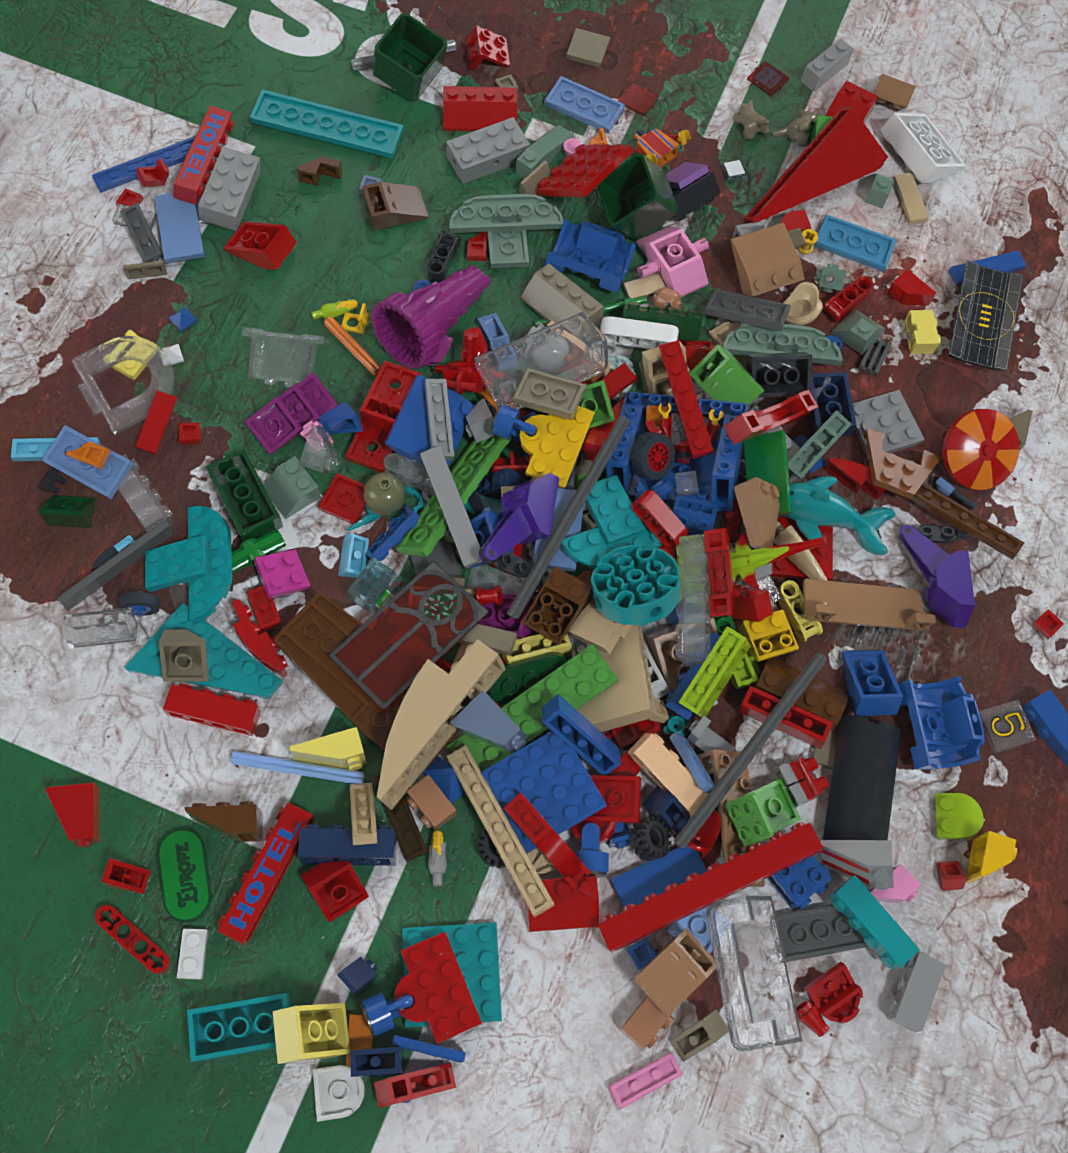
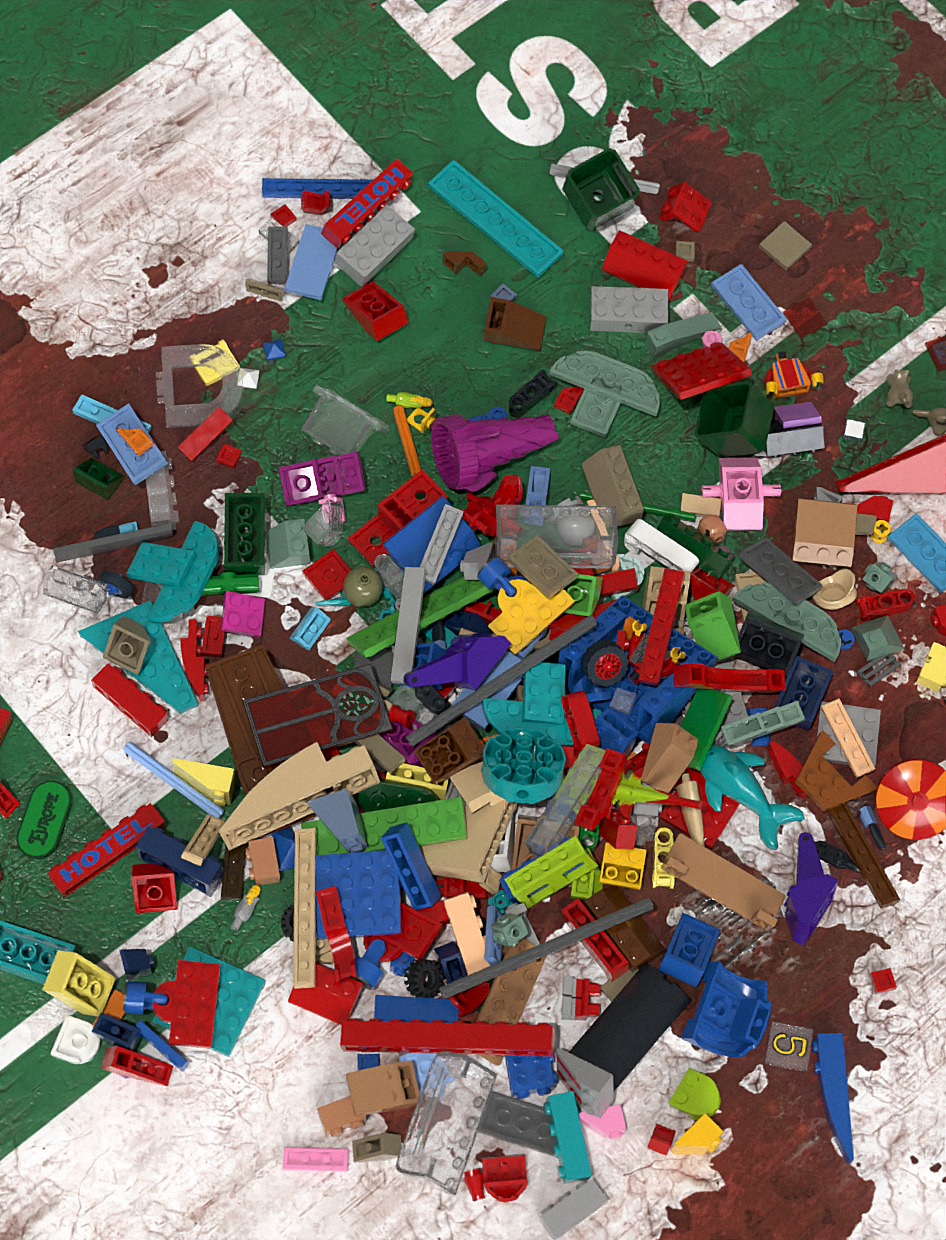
camera: 30 degrees right, 0 degrees up
white plate [177,929,209,980] -> none
reddish brown slope [185,801,263,842] -> none
blue slope [319,402,363,434] -> none
clear light blue slope [347,557,409,622] -> none
blue wing [366,503,420,563] -> none
dark tan slope [519,160,551,195] -> none
blue piece [545,219,636,293] -> none
bright green bracket [725,778,801,847] -> none
none -> sand green brick [491,913,529,947]
none -> light nougat tile [820,699,875,778]

